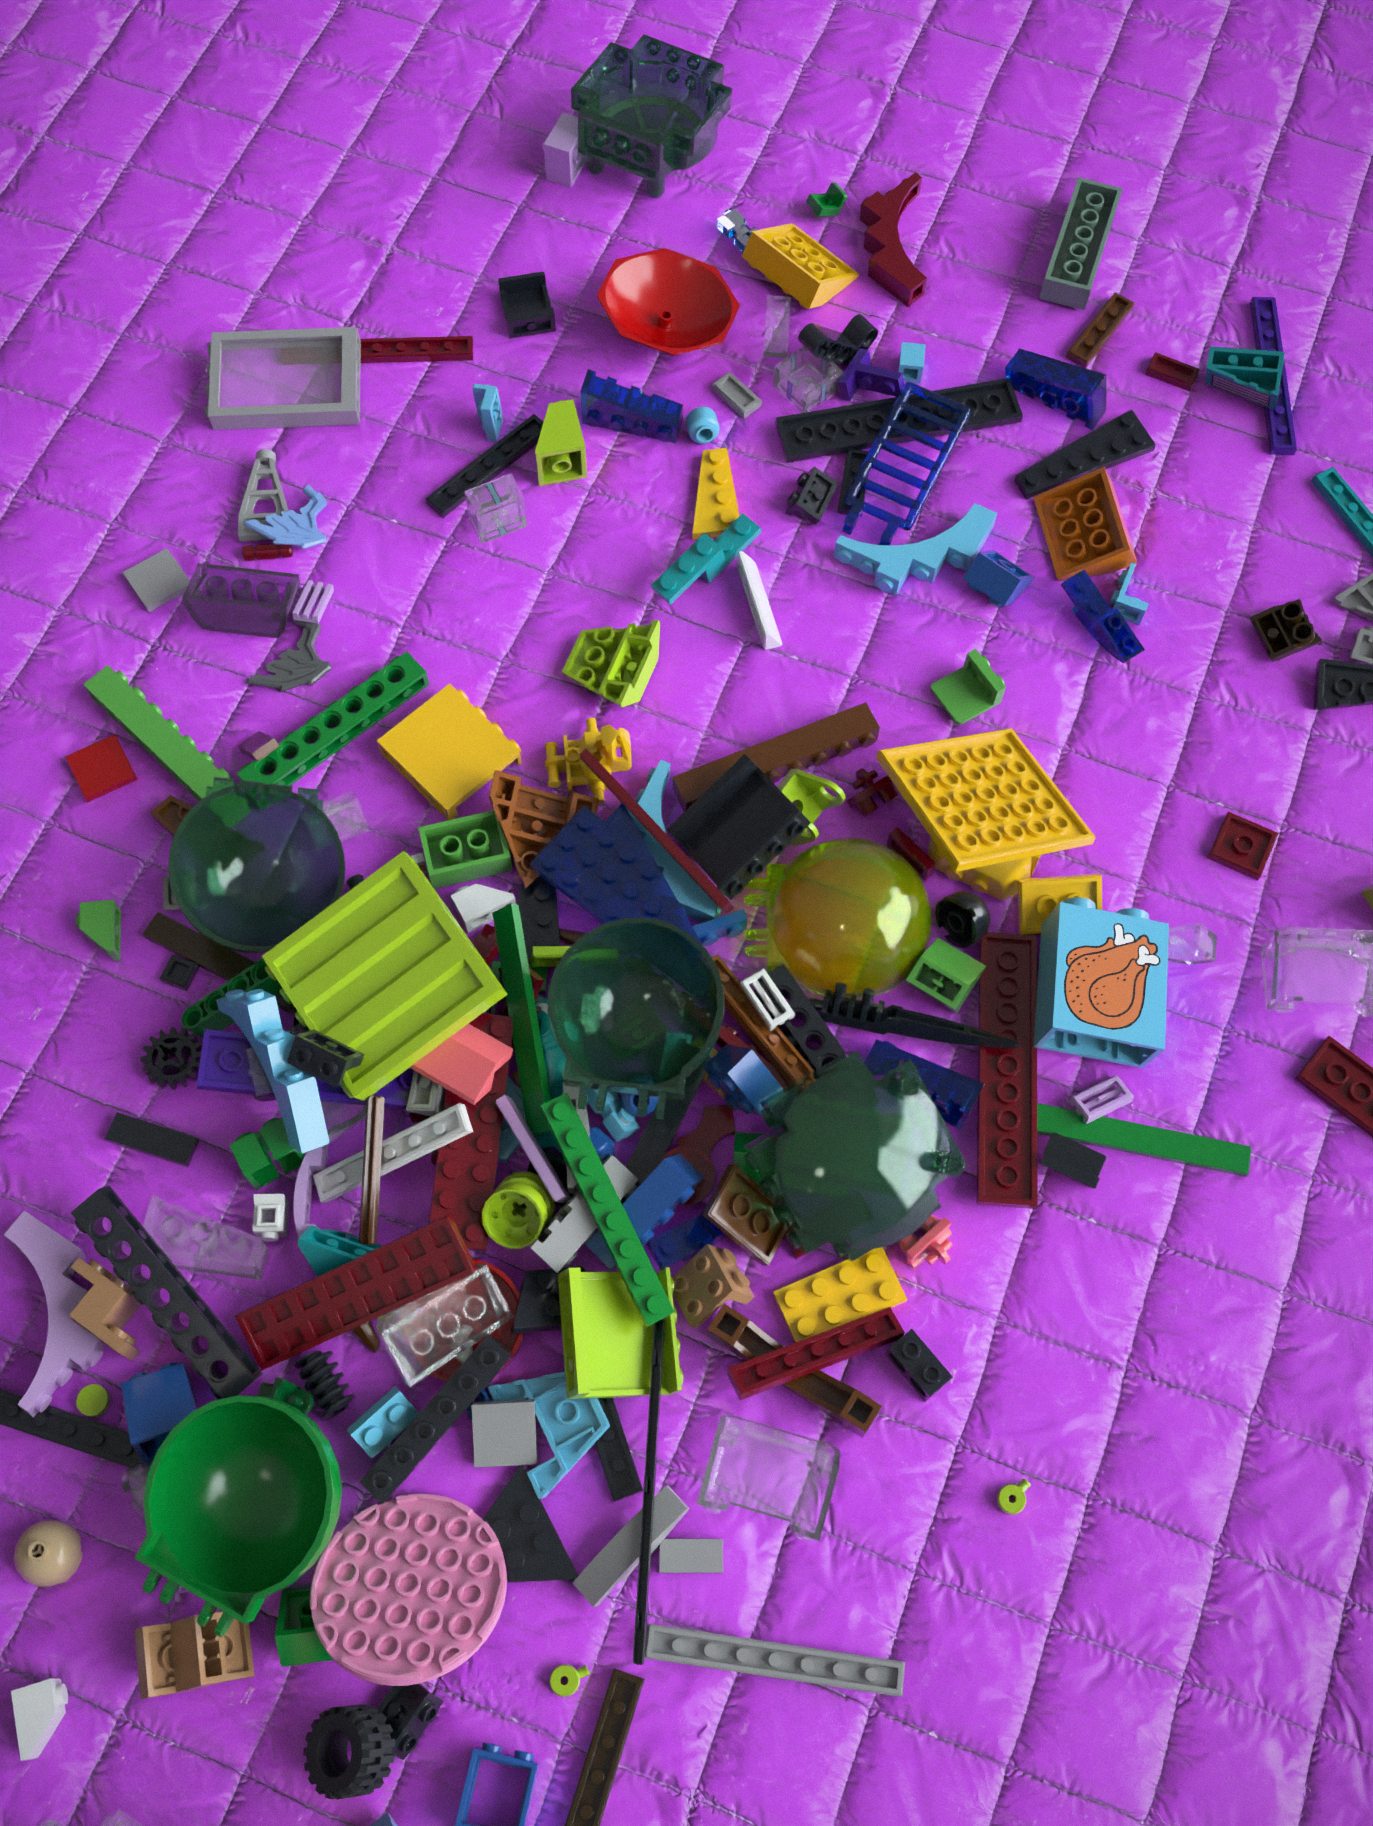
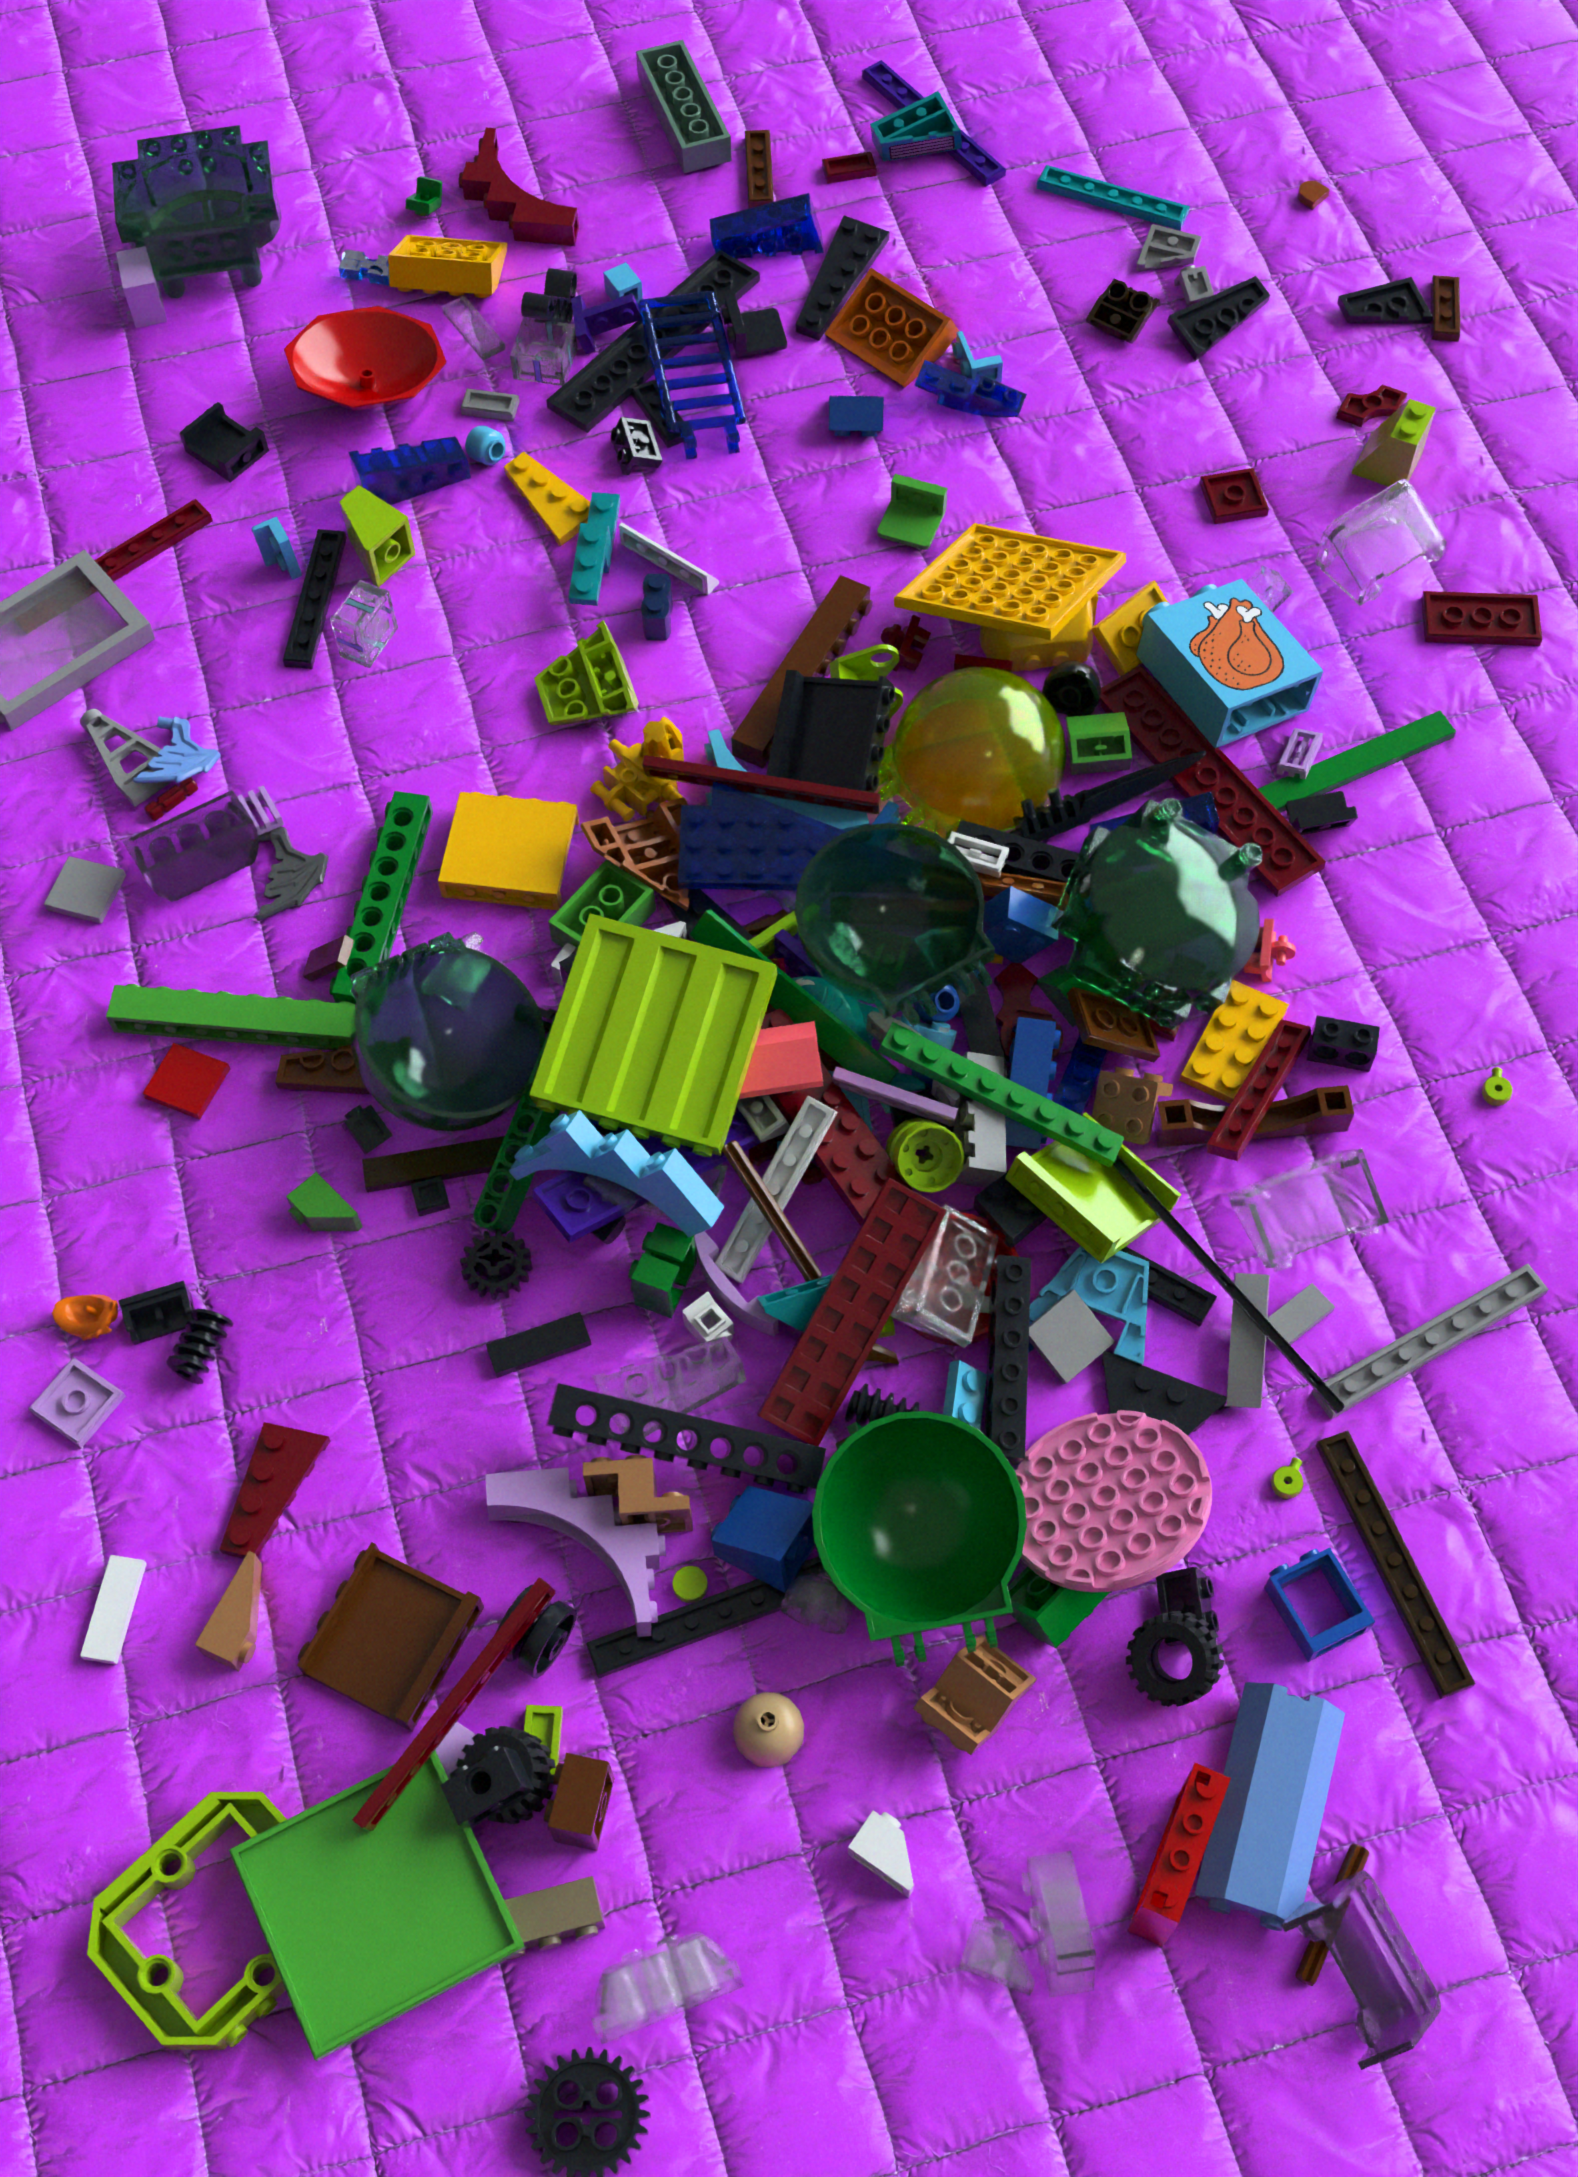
camera: 35 degrees left, 5 degrees down
black bracket [287,1030,365,1087] -> none
medium azure arch [834,503,997,595] -> none
none -> dark blue brick [641,574,673,640]
none -> black bracket [721,295,787,358]

